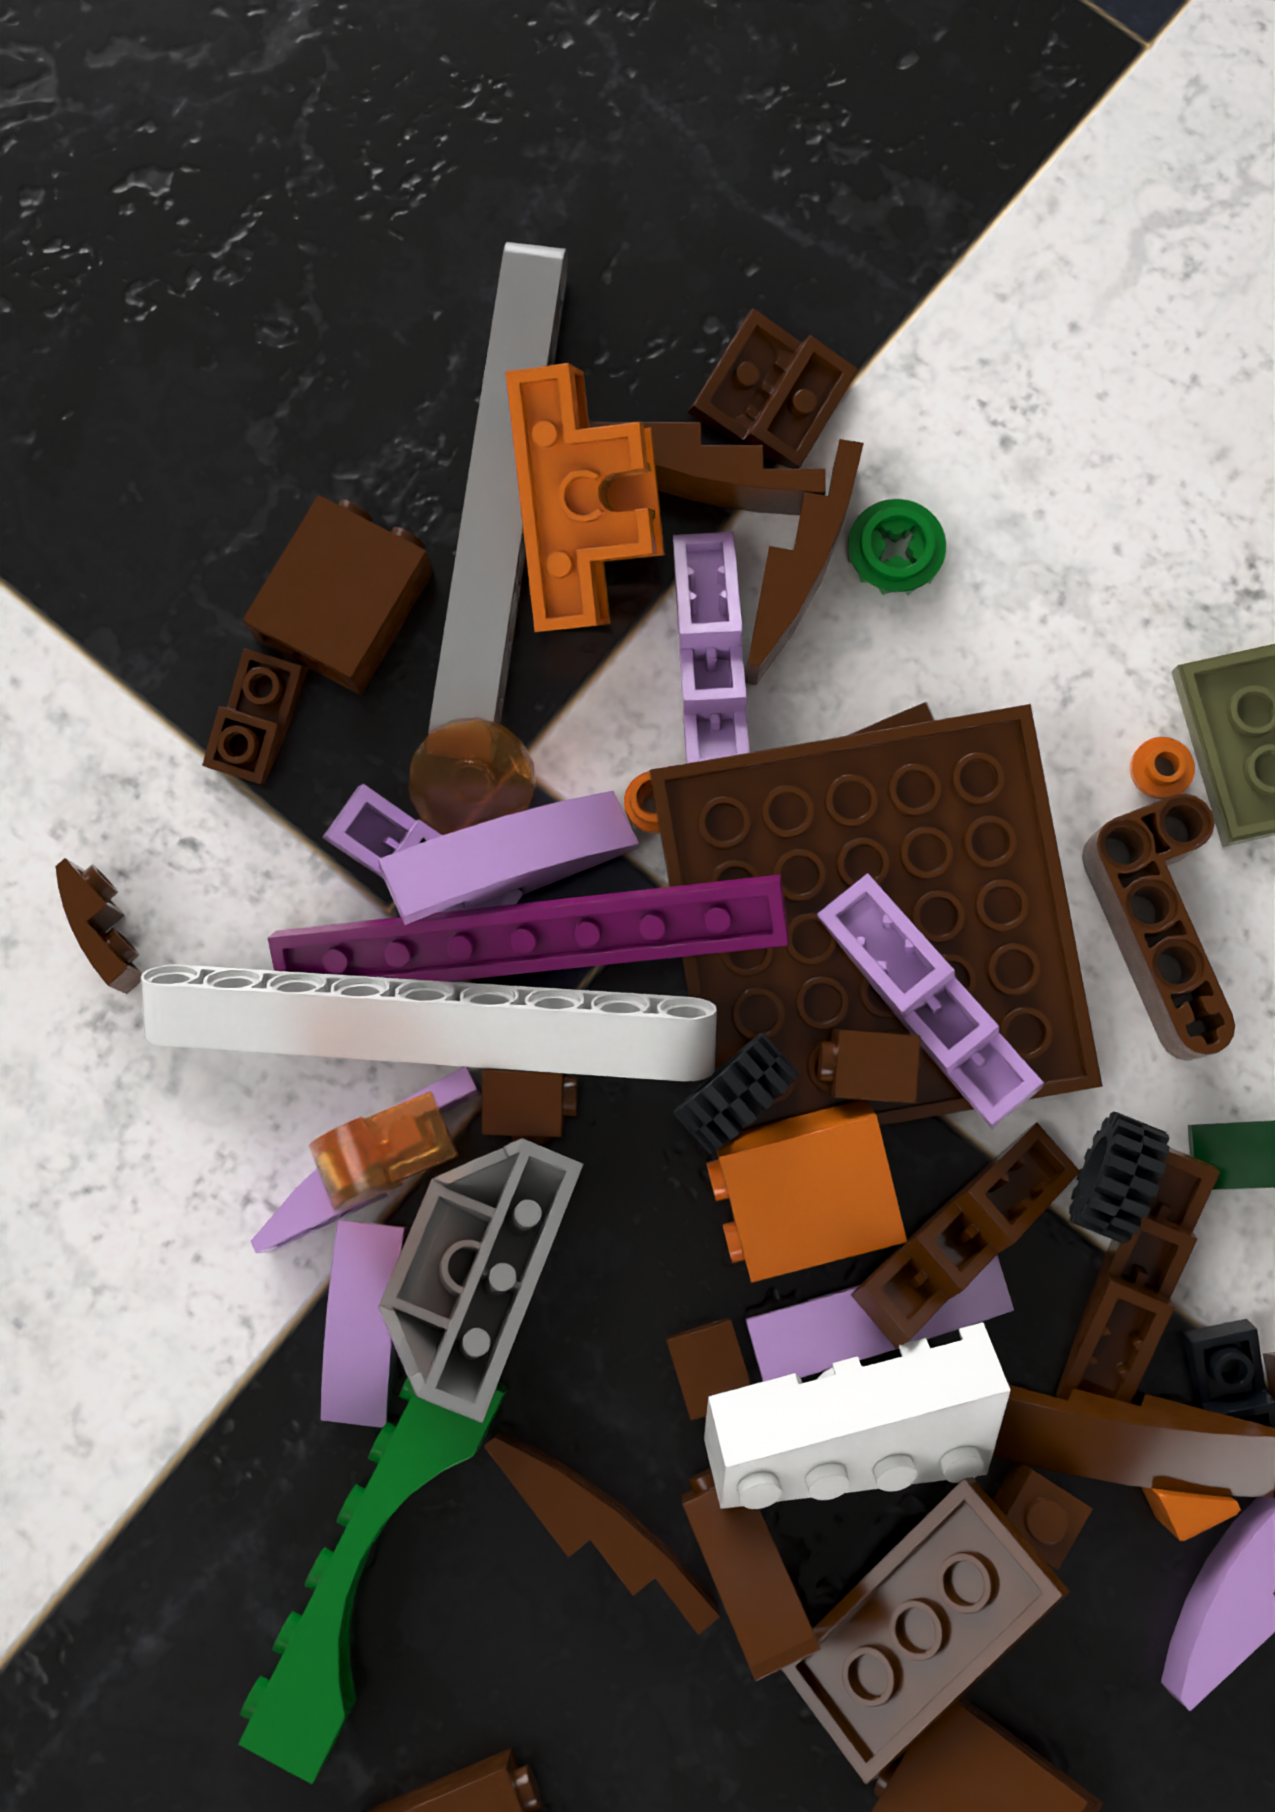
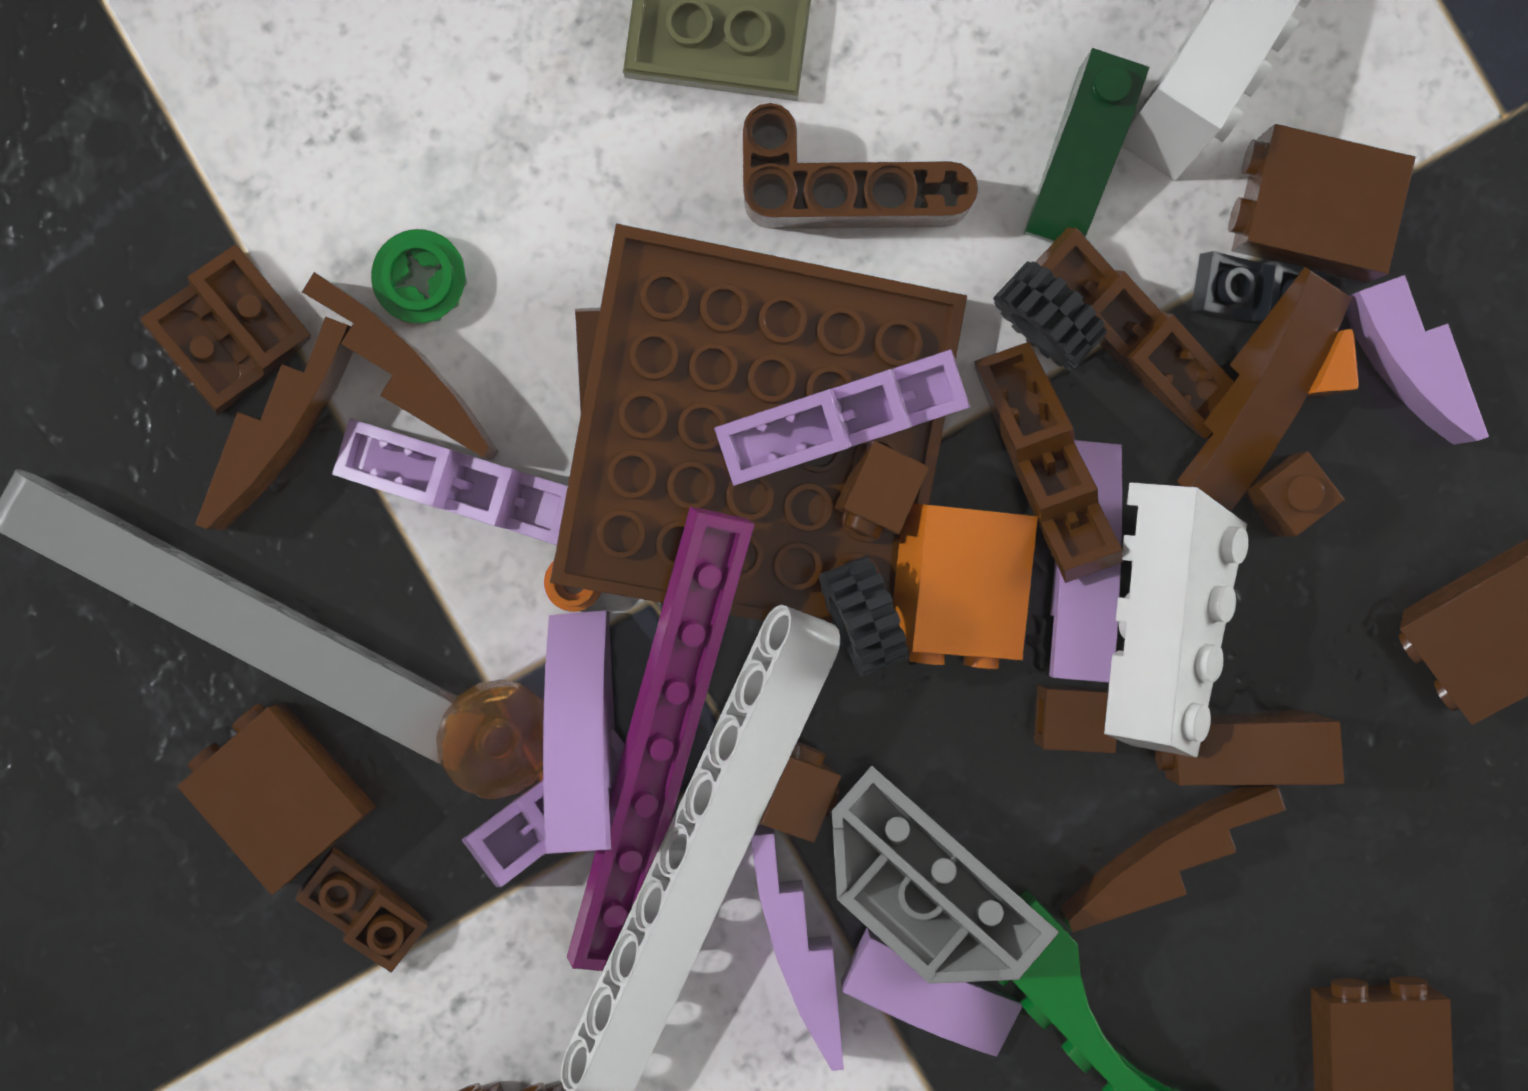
camera: 75 degrees left, 10 degrees up
clear orange brick [308,1091,459,1211] -> none
orange piece [505,363,665,632] -> none
plate [781,1477,1070,1784] -> none
orange plate [1130,737,1195,800] -> none

